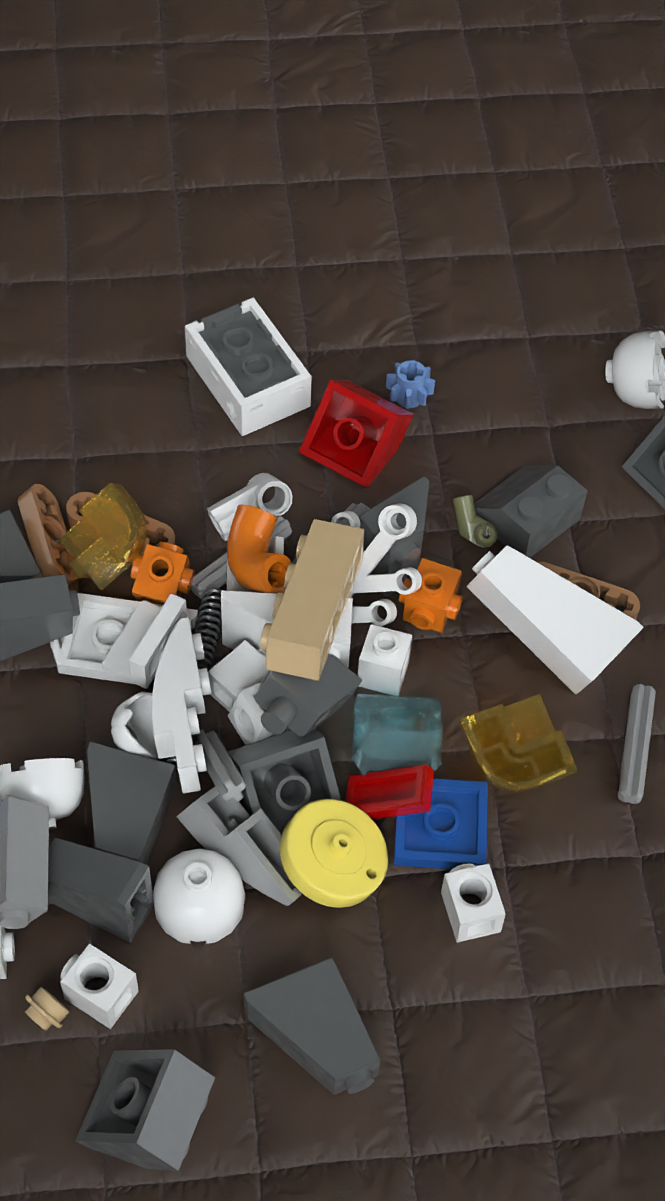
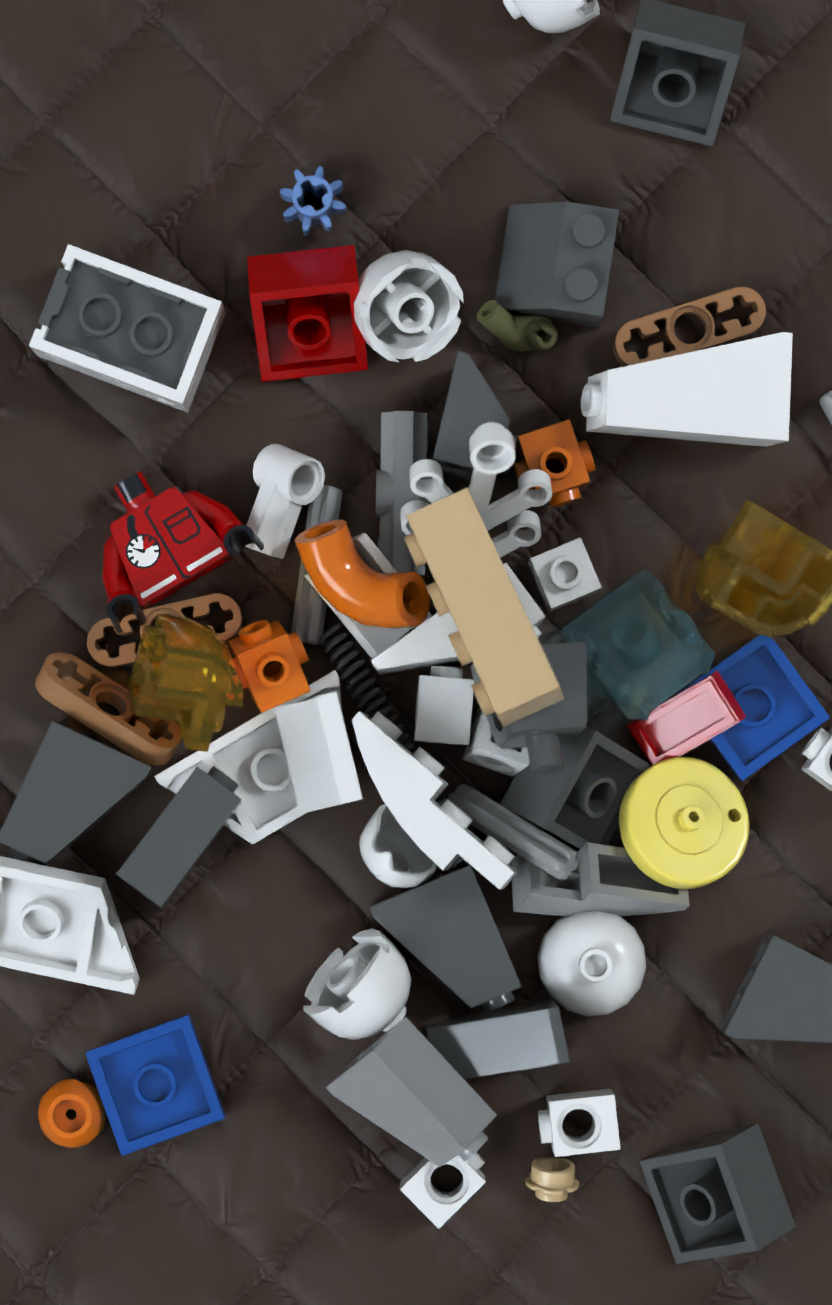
camera: 40 degrees left, 30 degrees up
none -> red torso [102,472,264,634]
none -> white cylinder [354,250,464,362]

